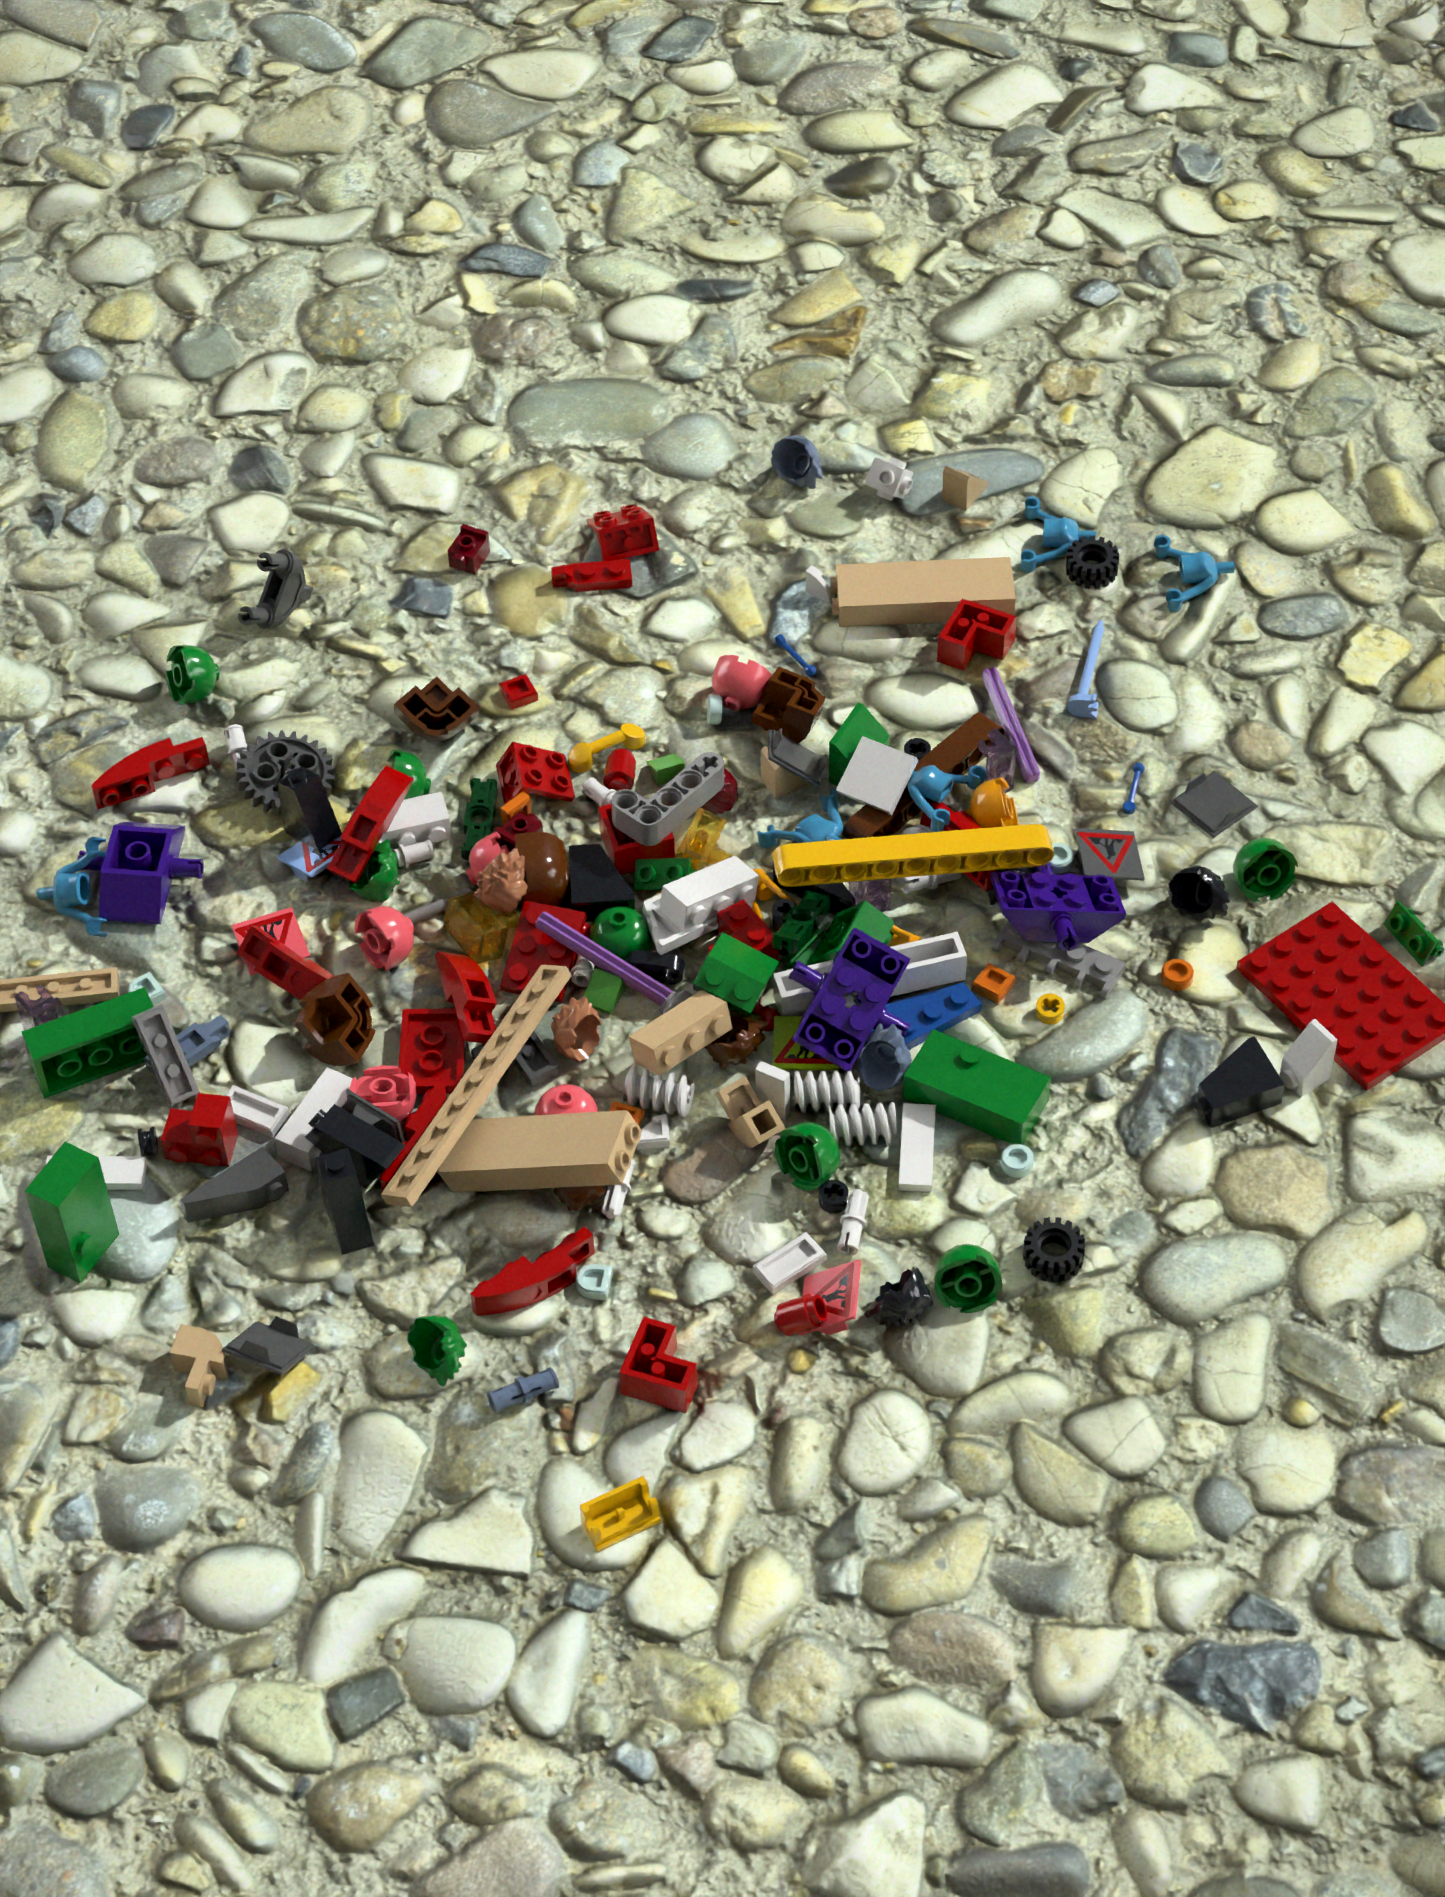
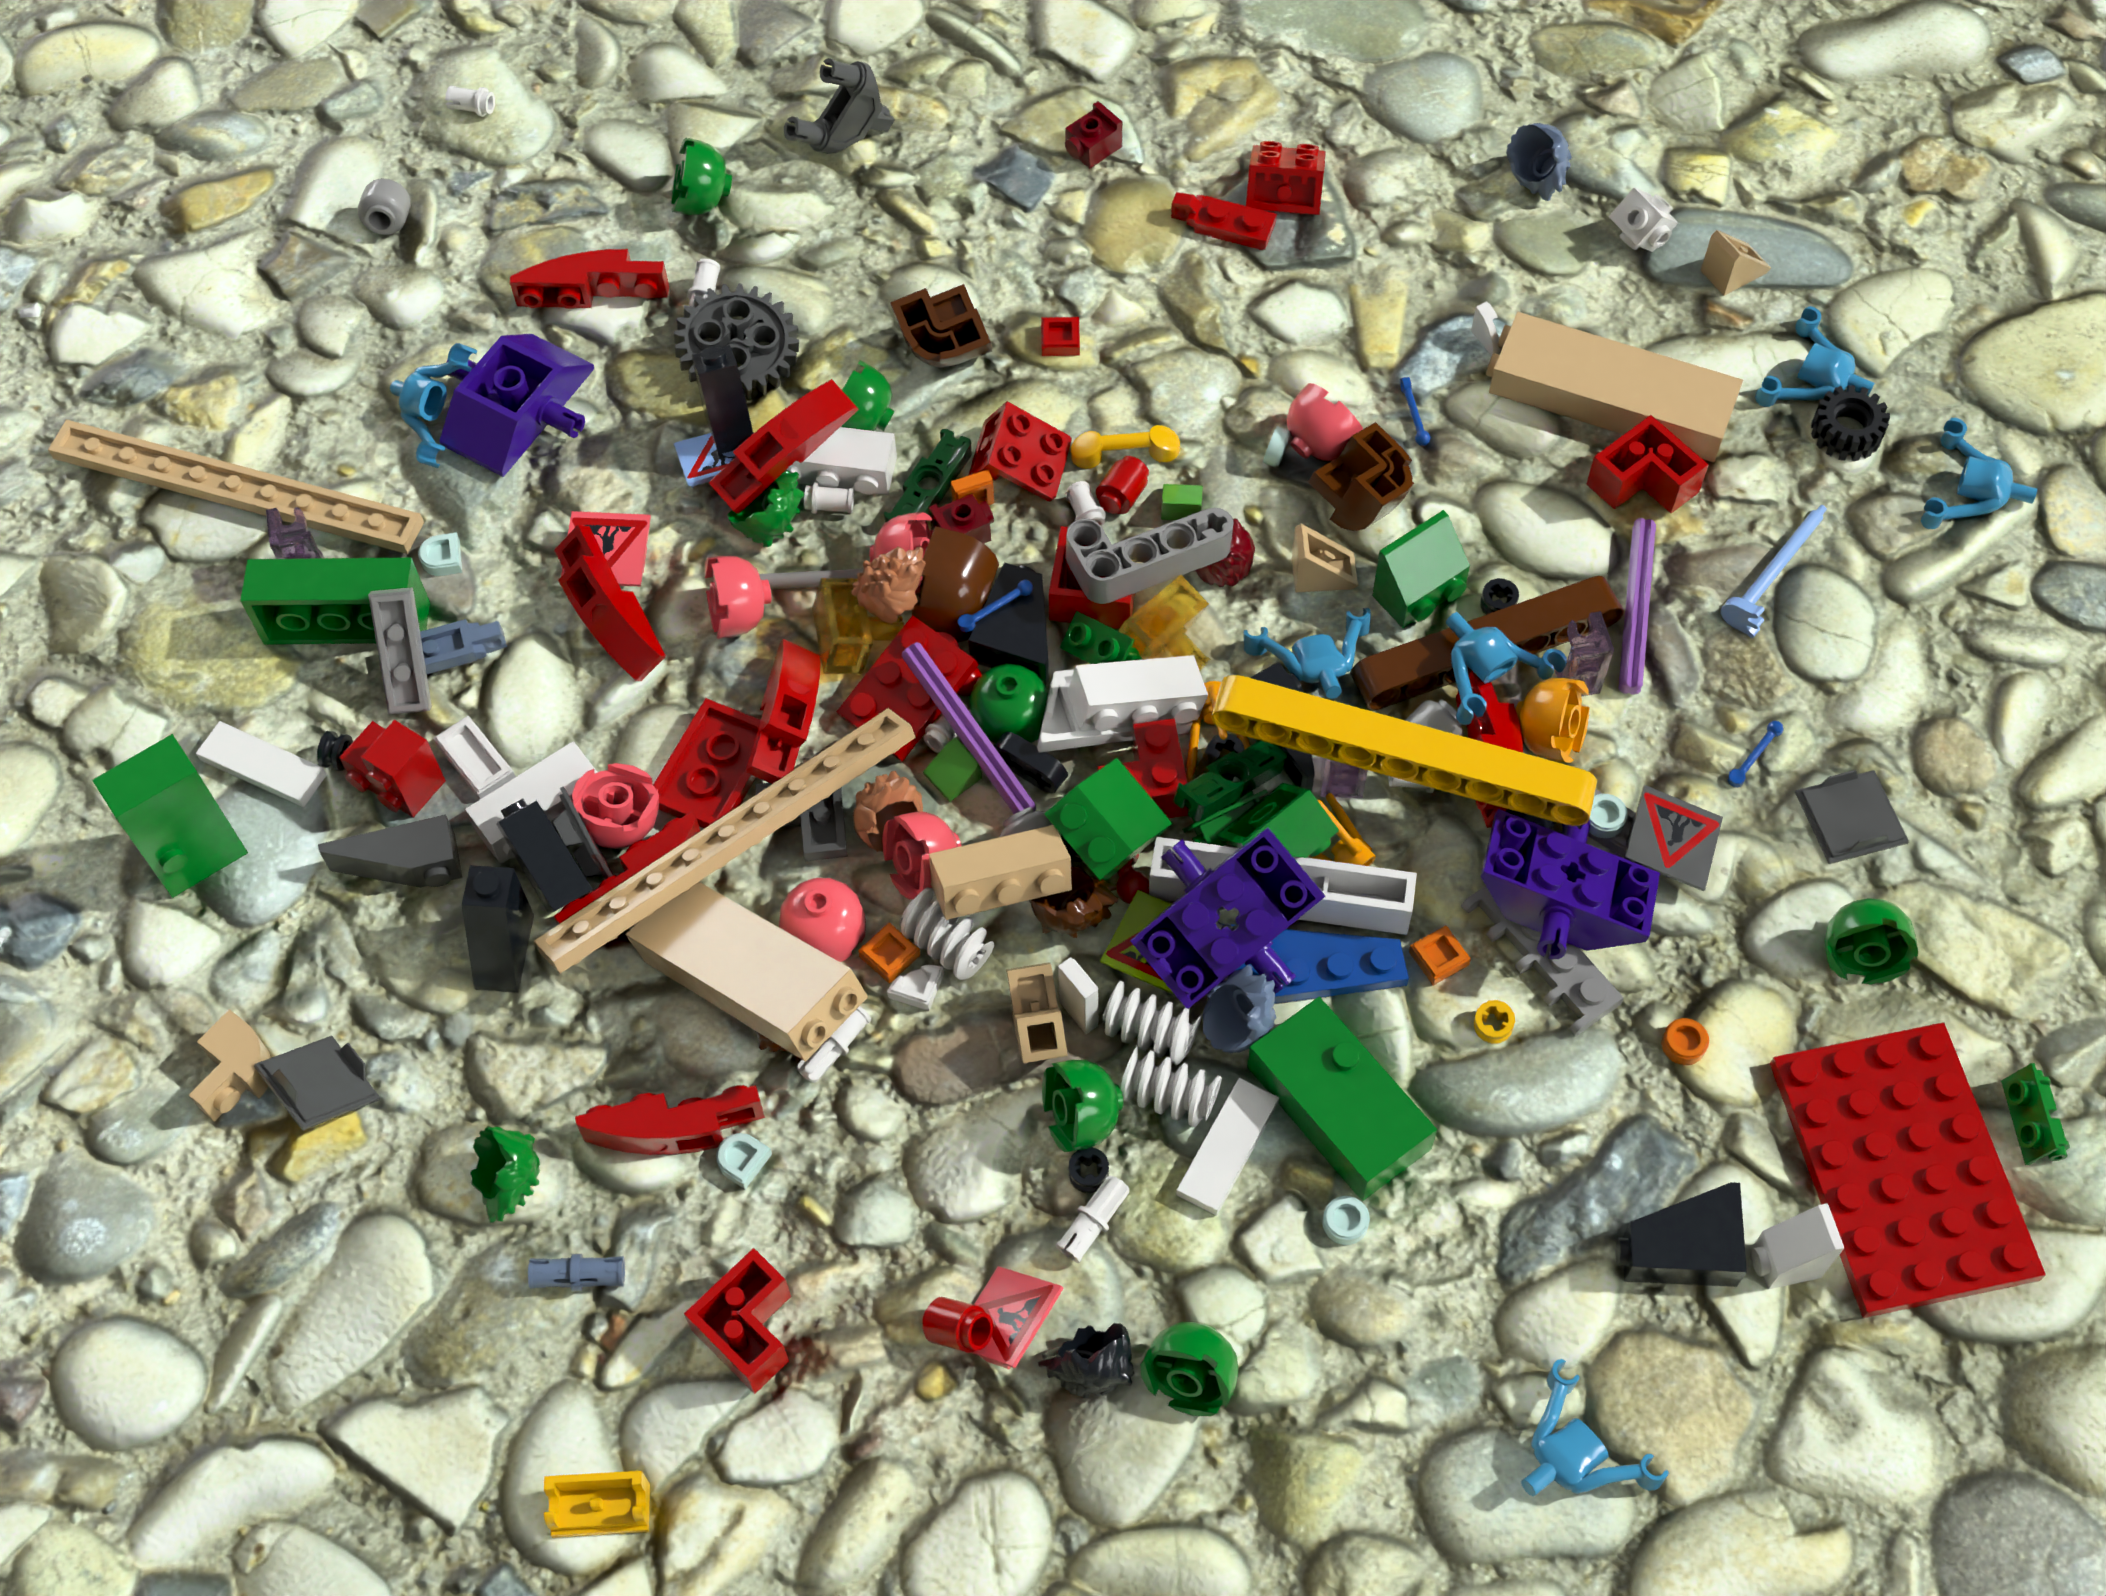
camera: 25 degrees right, 10 degrees up
reddish brown brick [293,973,376,1066] -> none
white tile [752,1232,827,1295] -> none
dark grey piece [768,728,827,789] -> none
white tile [836,736,918,815] -> none
black tyre [1023,1217,1085,1283] -> none
black hair [1168,865,1230,920] -> none
none -> coral cylinder [882,812,961,900]
none -> blue hinge [958,580,1033,632]
none -> dark azure piece [1521,1359,1669,1497]

